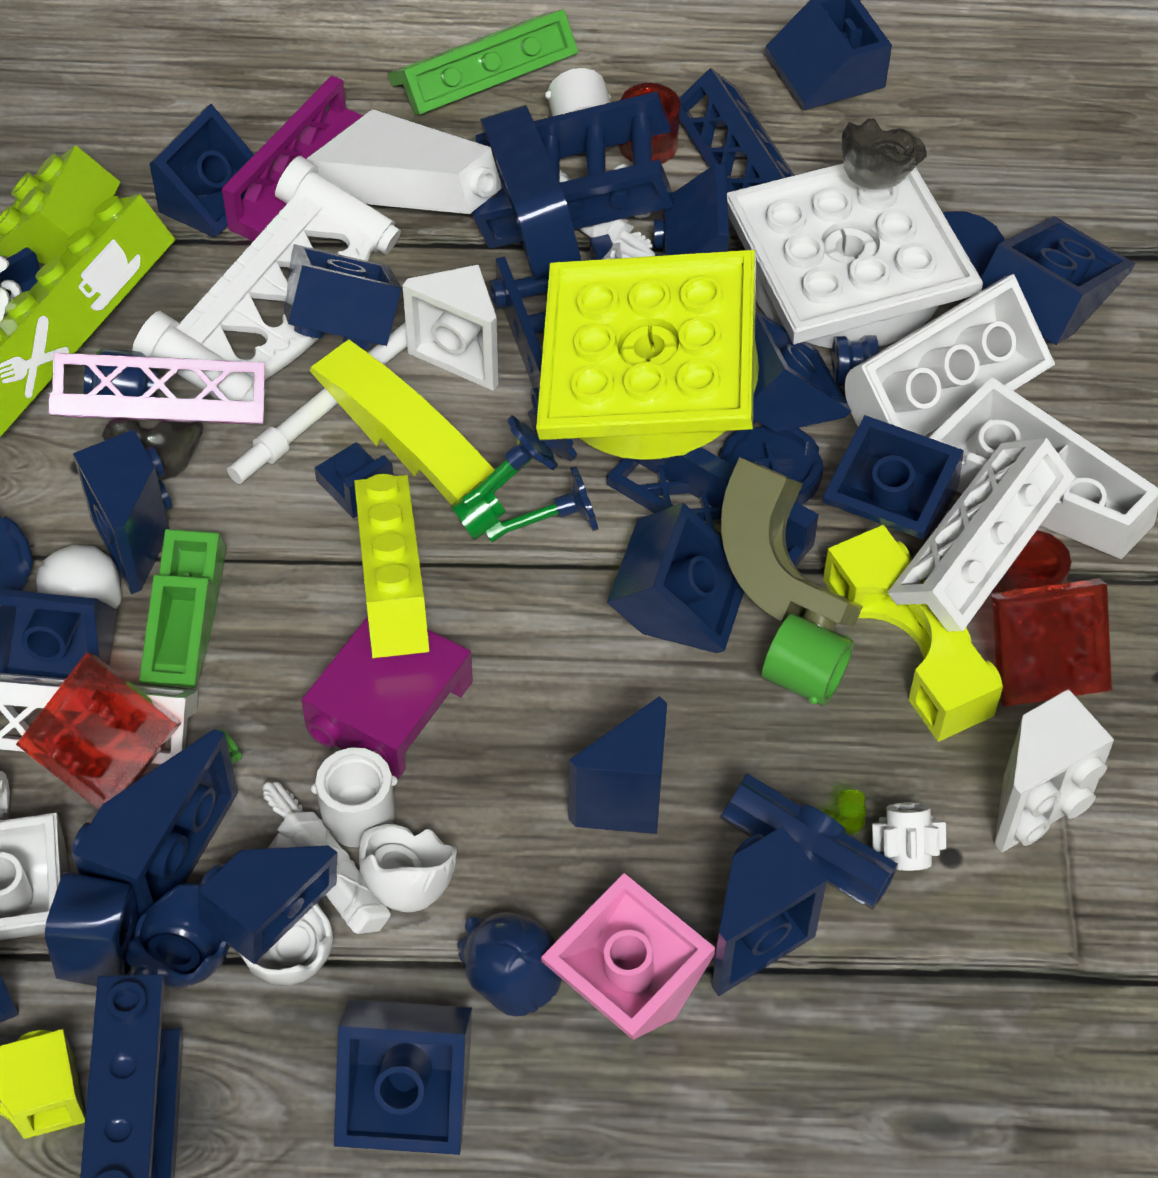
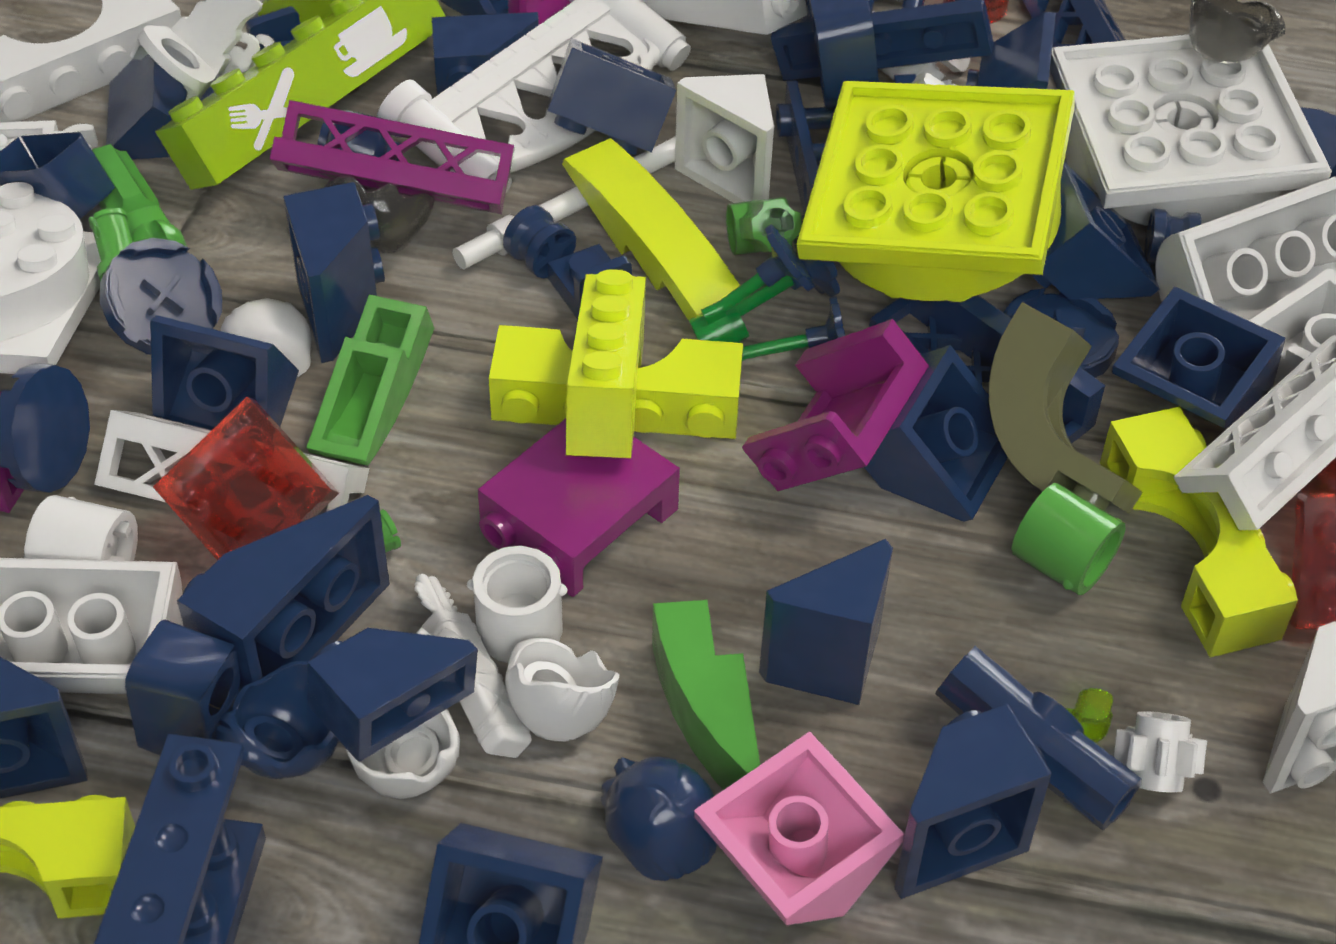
camera: 10 degrees right, 5 degrees down
none -> dark blue slope [432,12,539,95]
none -> neon yellow arch [489,325,743,439]
none -> dark blue wheel [503,205,576,279]
none -> bright green slope [652,600,760,790]
none -> bright green piece [726,197,802,255]
none -> magenta panel [742,319,929,491]

